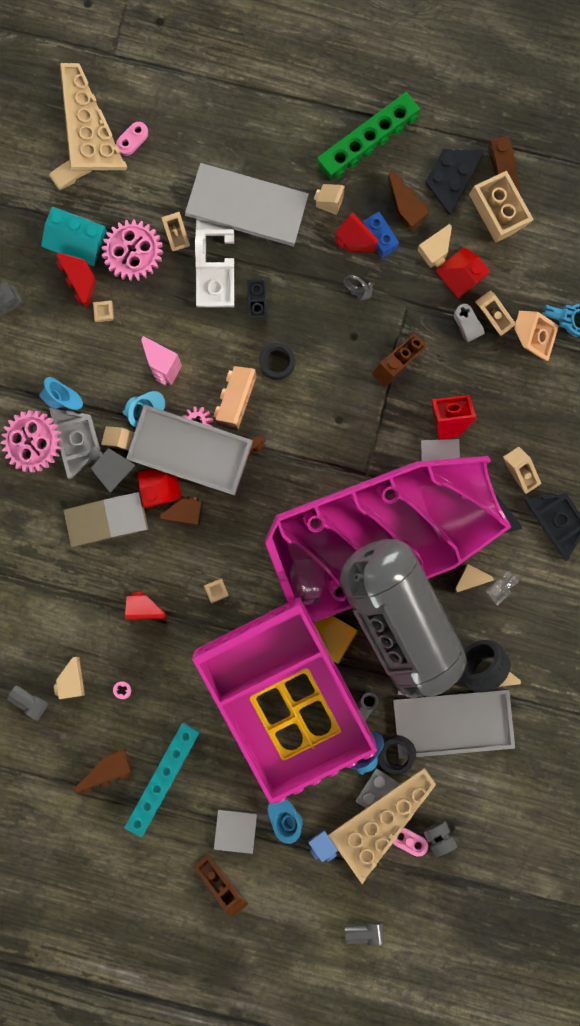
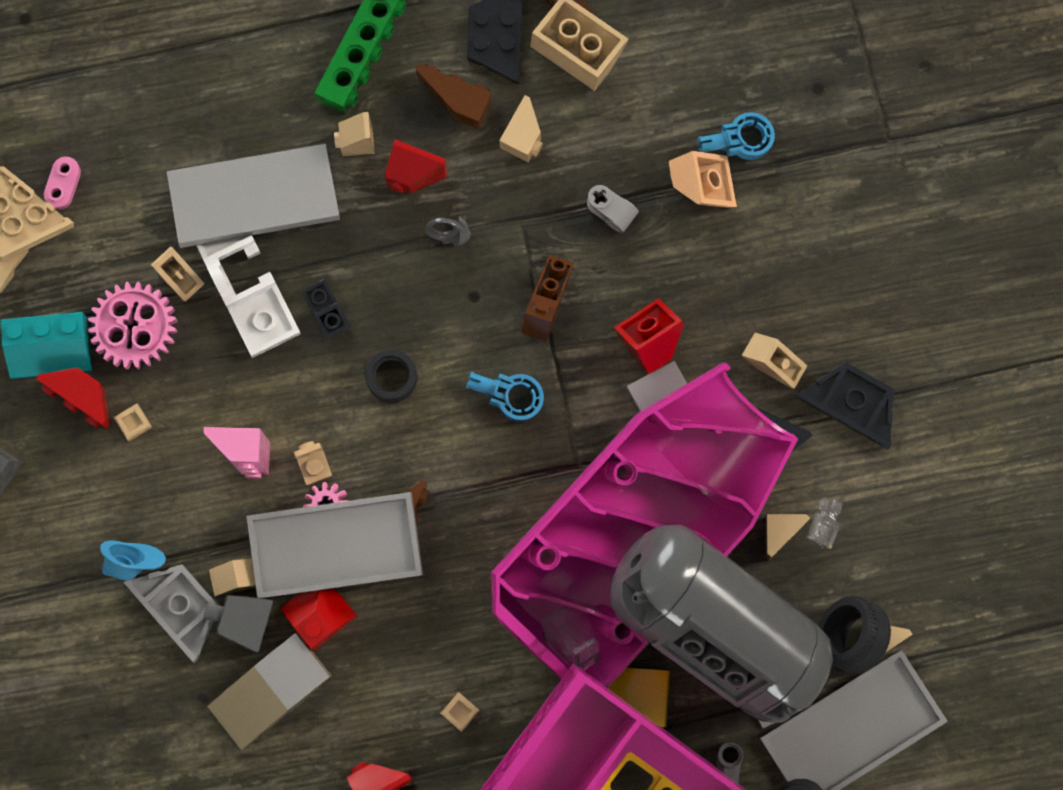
camera: 25 degrees left, 5 degrees down
bright pink gear [1,410,62,473] -> none
medium azure piece [123,391,165,427] -> none
reddish brown slope [160,496,202,526] -> none
light nougat slope [214,366,256,430] -> none
blue brick [363,212,399,258] -> none
red slope [435,247,490,299] -> none
tan slope [475,290,516,336] -> none
none -> tan bracket [294,441,333,487]
none -> dark azure pin [466,371,544,422]

